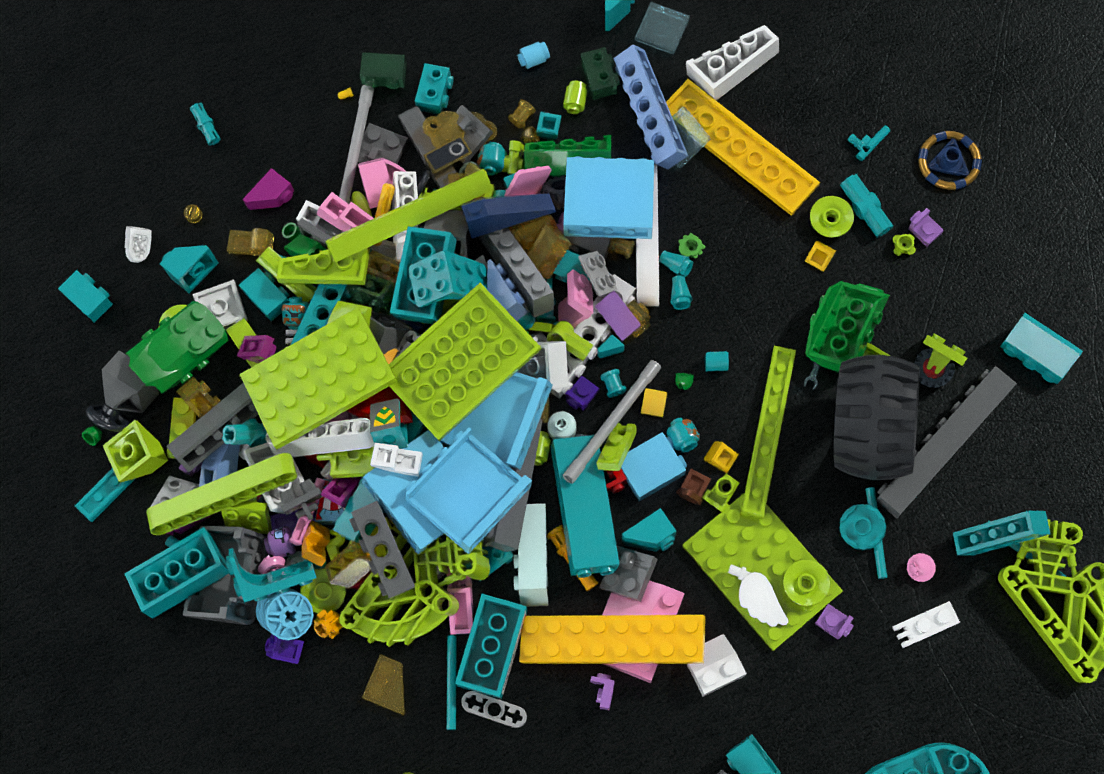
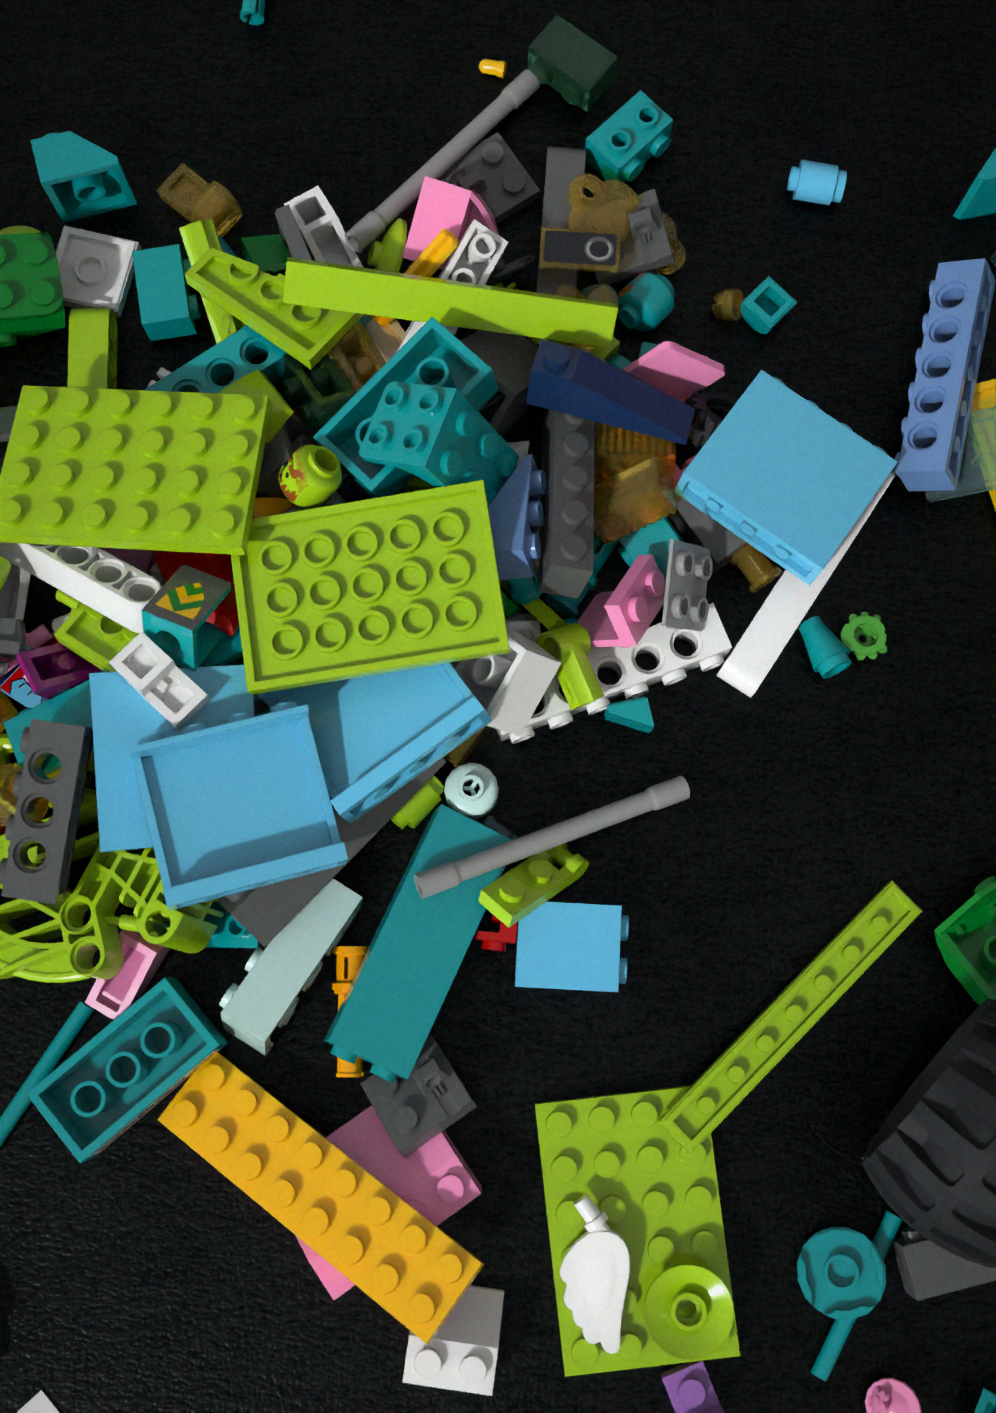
camera: 25 degrees right, 5 degrees up
white rock [125,226,151,263] -> none
clear yellow hinge [184,204,202,223] -> none
magenta slope [237,335,276,363] -> none
magenta slope [243,168,294,210] -> none
green hinge [282,222,301,241] -> none
head [282,297,309,330] -> none
bright pink slope [317,192,374,232] -> none
light grey beam [462,691,527,728] -> none
lime plate [502,141,525,175] -> none
clear yellow bush [508,100,536,128] -> none
green wedge [524,135,611,178] -> none
lime brick [563,81,587,114] -> none
dark purple bracket [565,375,599,411] -> none
clear green brick [581,47,620,100] -> none
medium lavender bracket [591,673,615,710] -> none
medium lavender slope [595,290,641,341] -> none
teal bush [600,369,627,398] -> none
teal slope [622,508,676,552] -> none
clear yellow plate [627,300,650,338] -> none
yellow slope [641,388,667,417] -> none
teal head [667,418,700,452] -> none
teal cone [671,275,692,310] -> none
green hinge [675,373,694,390] -> none
copper tile [676,469,711,505] -> none
lime plate [702,473,739,513] -> none
yellow slope [704,441,738,473] -> none
teal brick [705,351,729,371] -> none
clear light blue hand [804,363,820,390] -> none
none -> lime head [278,444,343,509]

